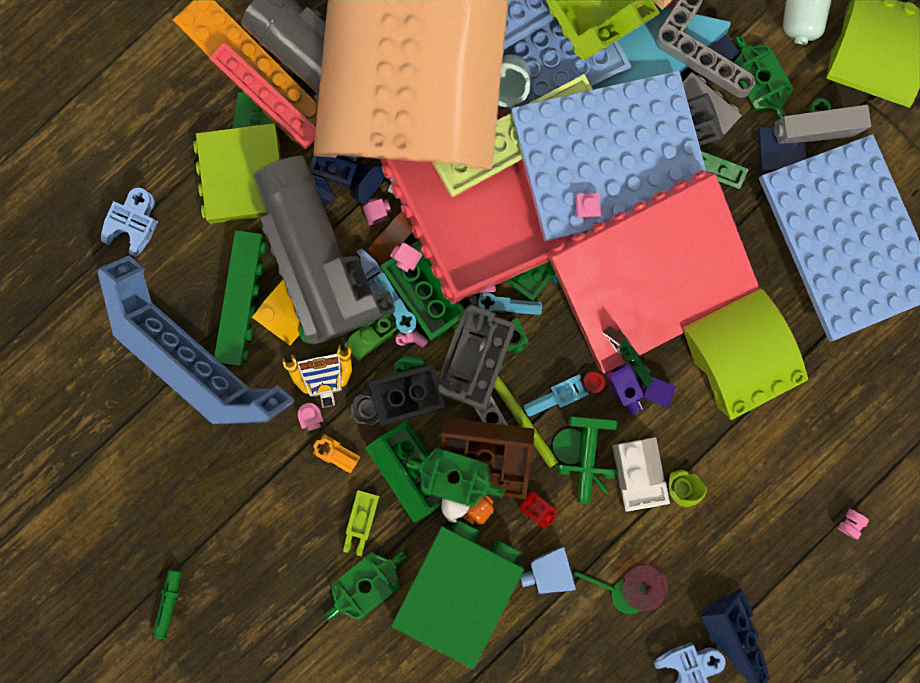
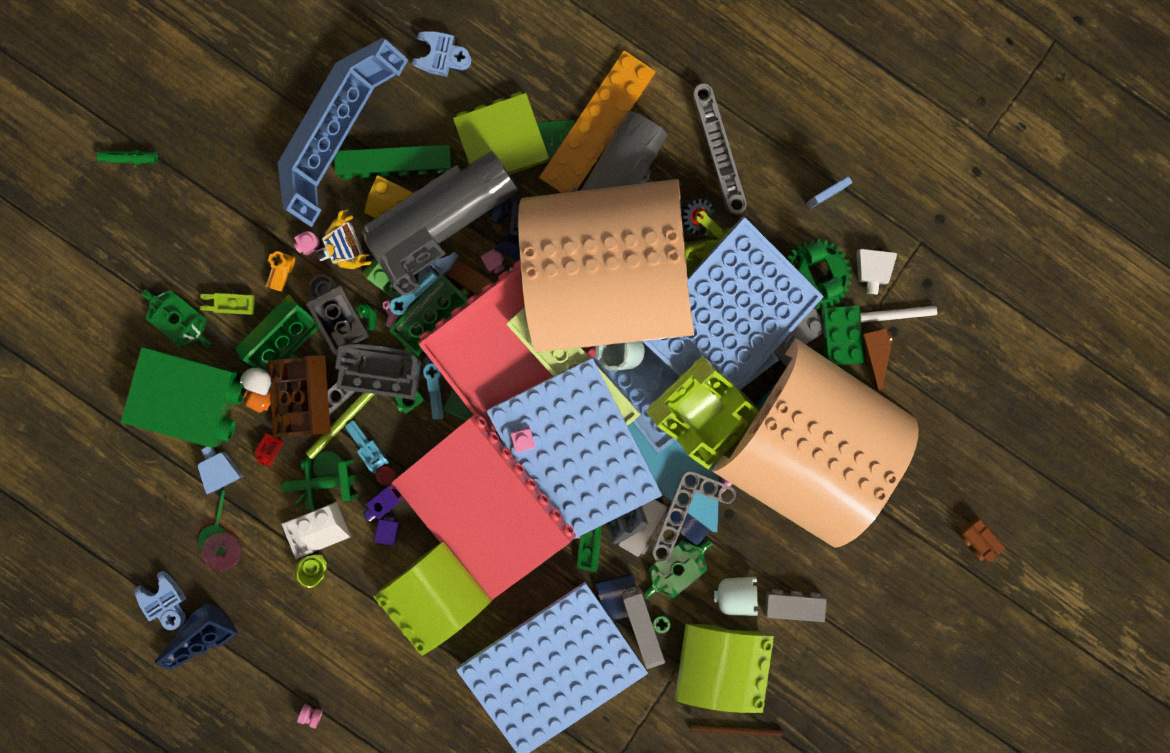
camera: 80 degrees right, 5 degrees up
coral plate [209,42,316,149] -> none
bright pink plate [390,243,422,272] -> none
green plate [407,448,505,508] -> none
dark green wing [603,326,654,387] -> none

